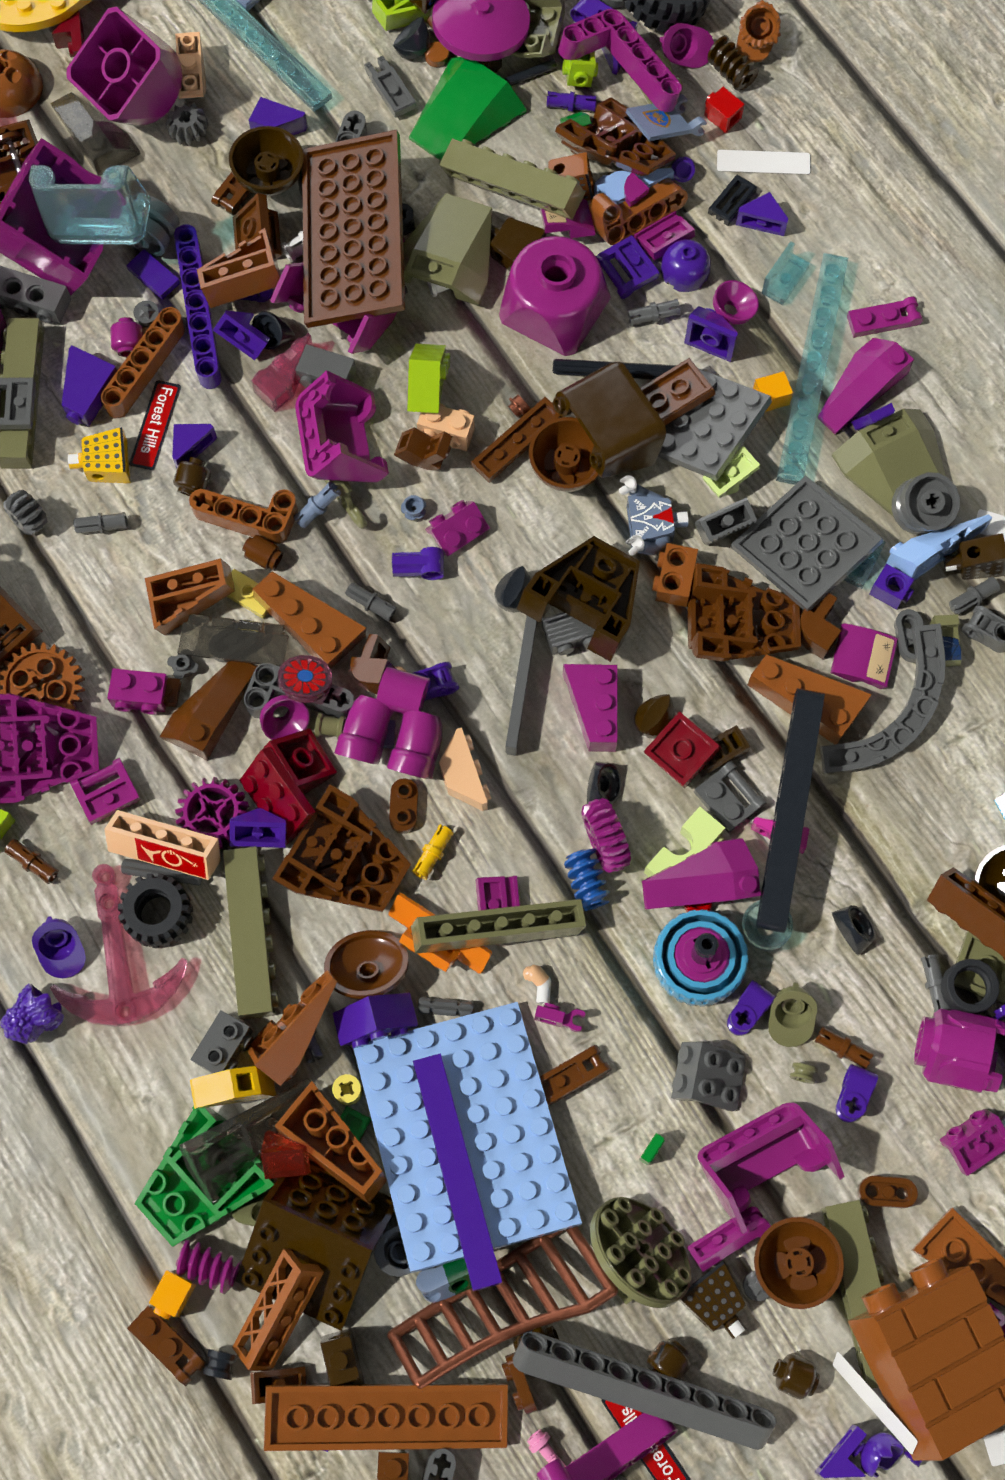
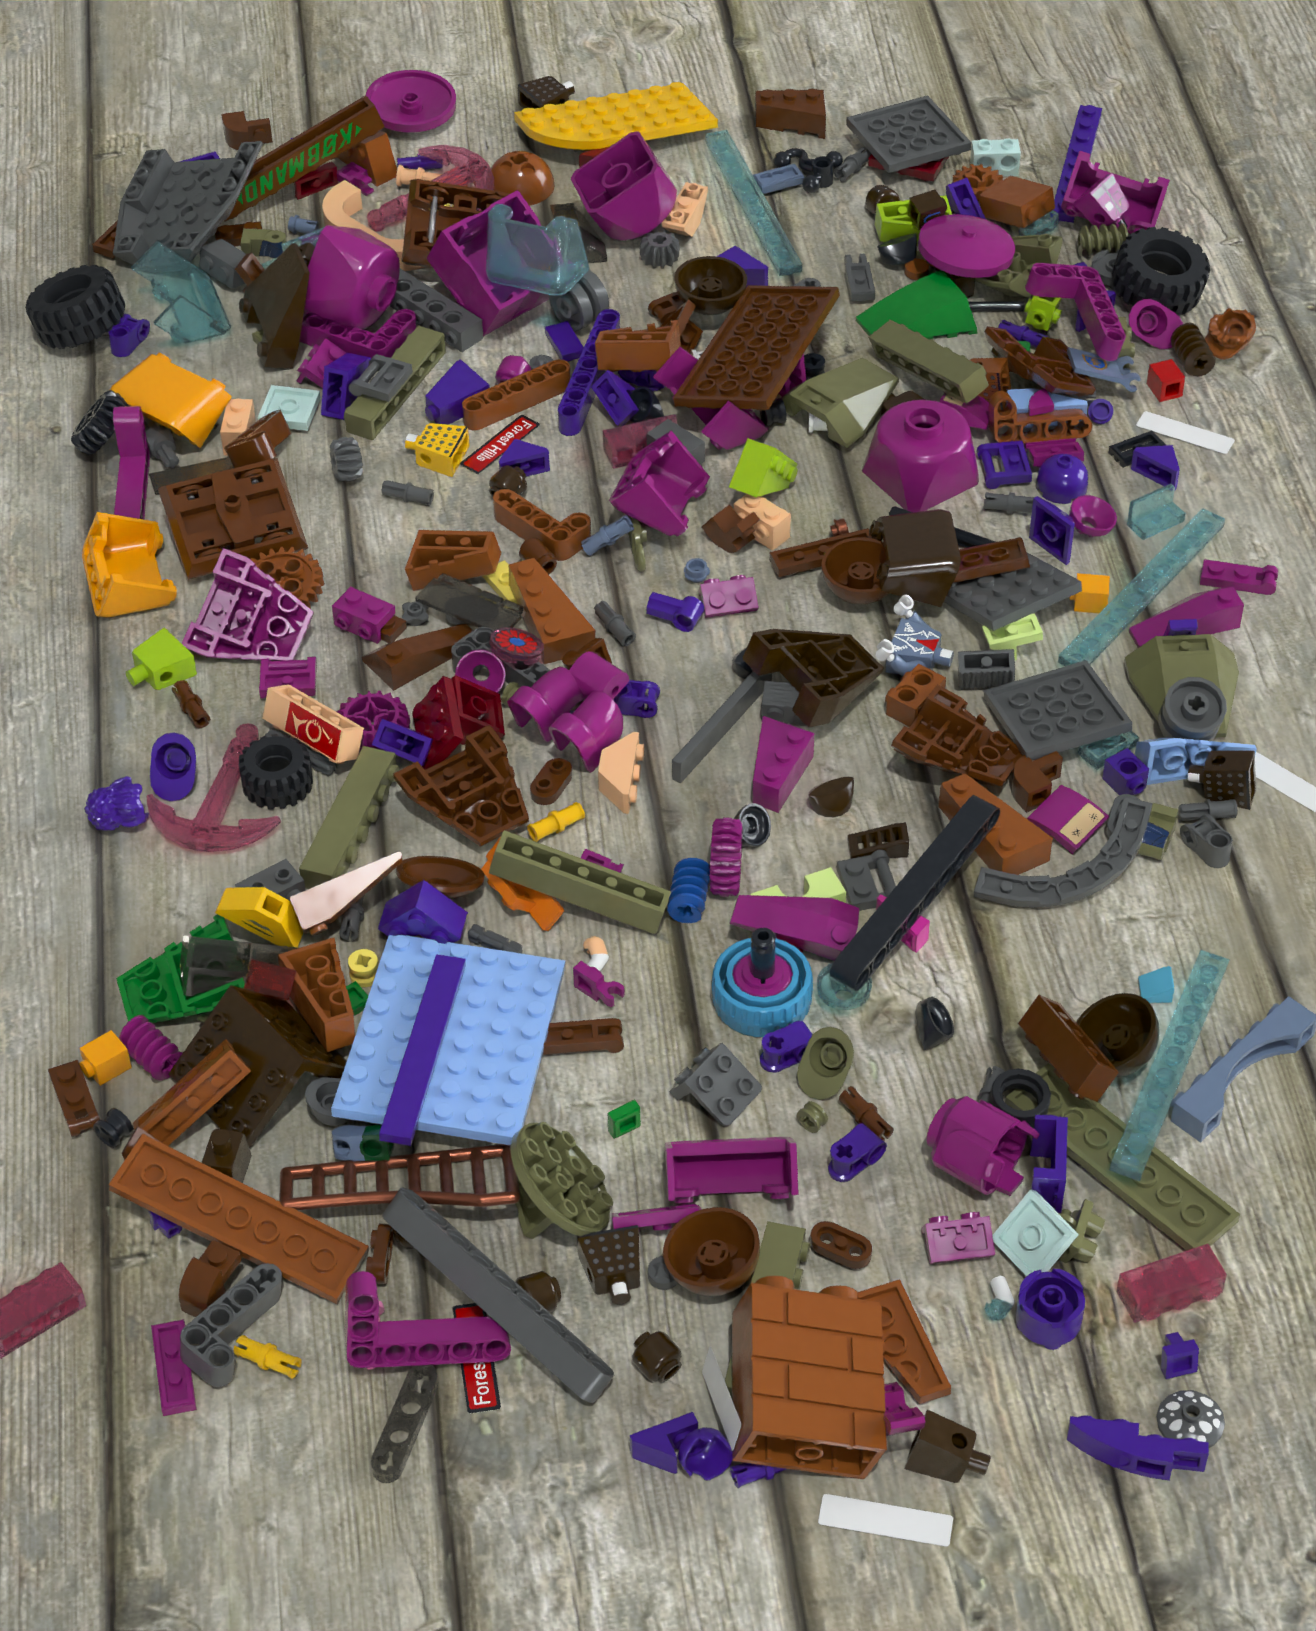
camera: 25 degrees right, 25 degrees down
dark red plate [643,711,721,788] -> none

